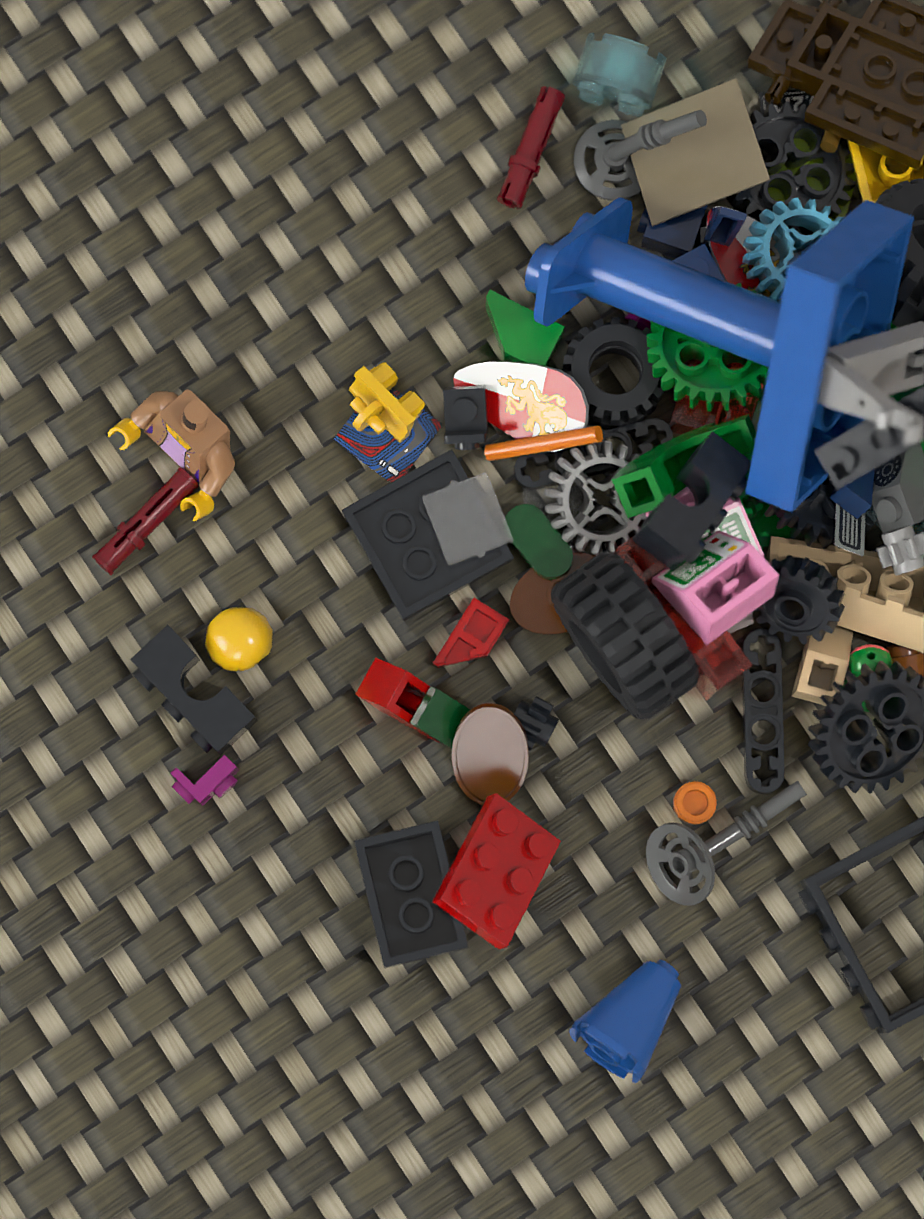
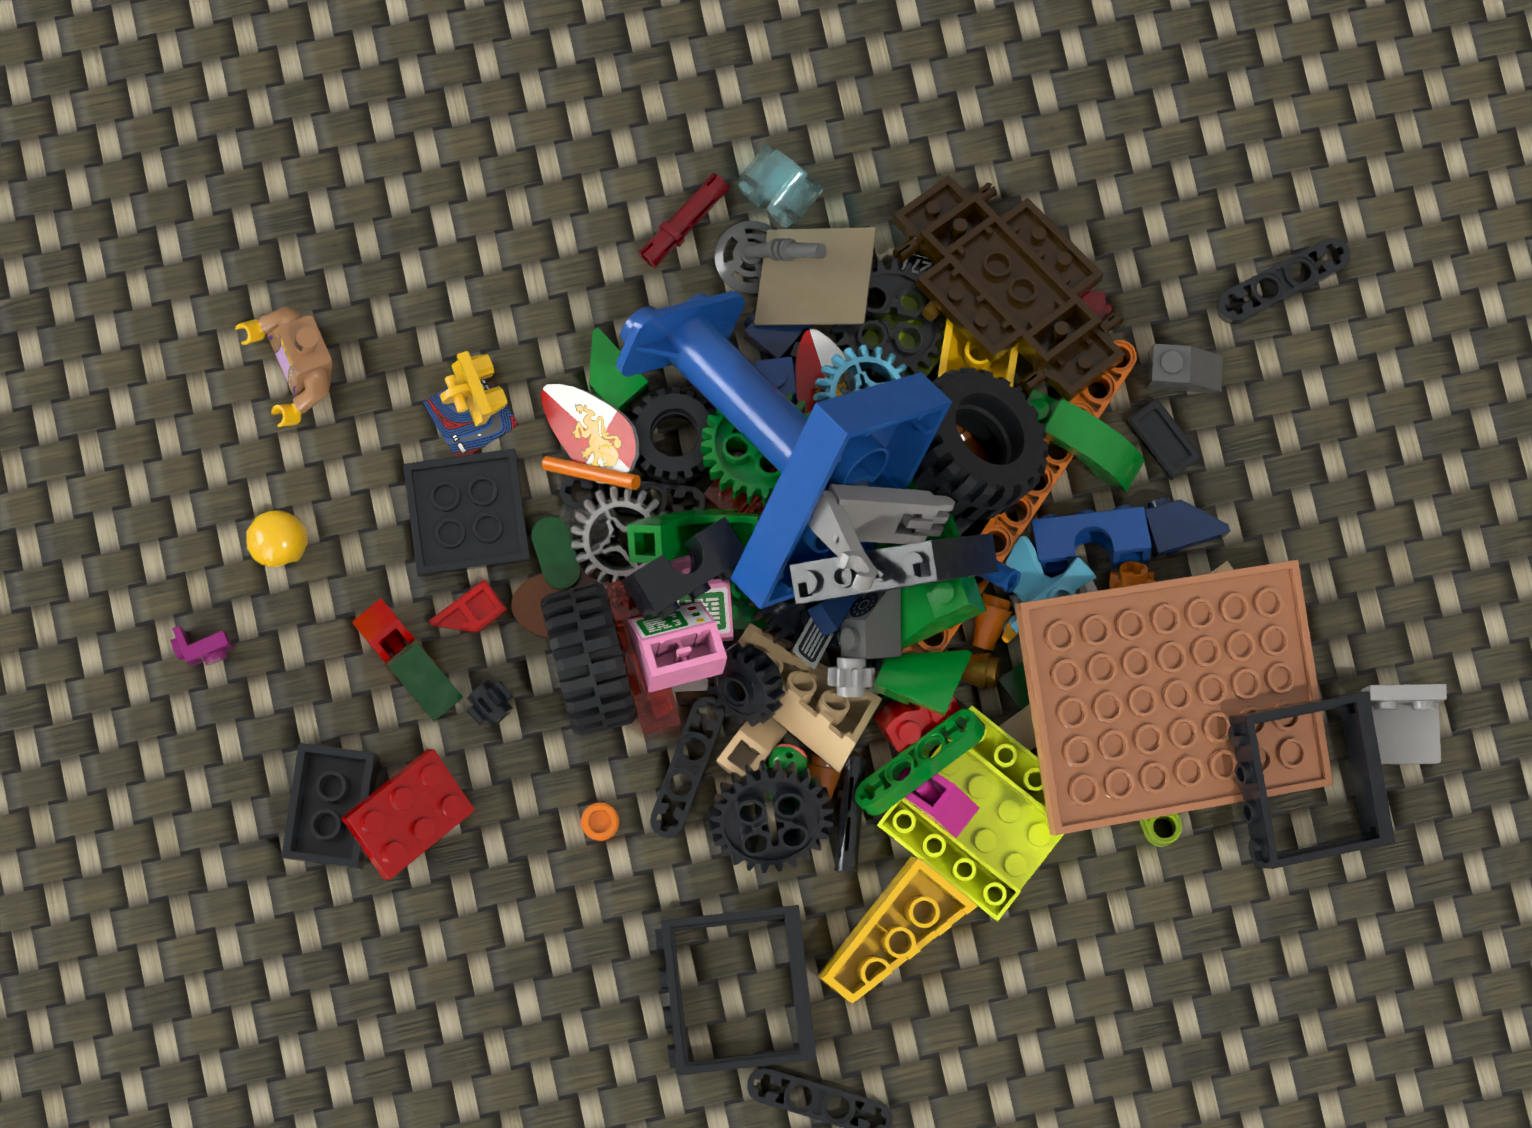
camera: 20 degrees right, 0 degrees up
dark red pin [91,467,199,576] -> none
black arch [130,625,257,756] -> none
clear piece [422,472,513,566] -> none
black bracket [443,385,489,450] -> none
piece [452,703,529,805] -> none
blue cone [569,959,681,1083] -> none
dark grey dish [646,781,807,906] -> none
dark blue piece [704,206,747,247] -> none

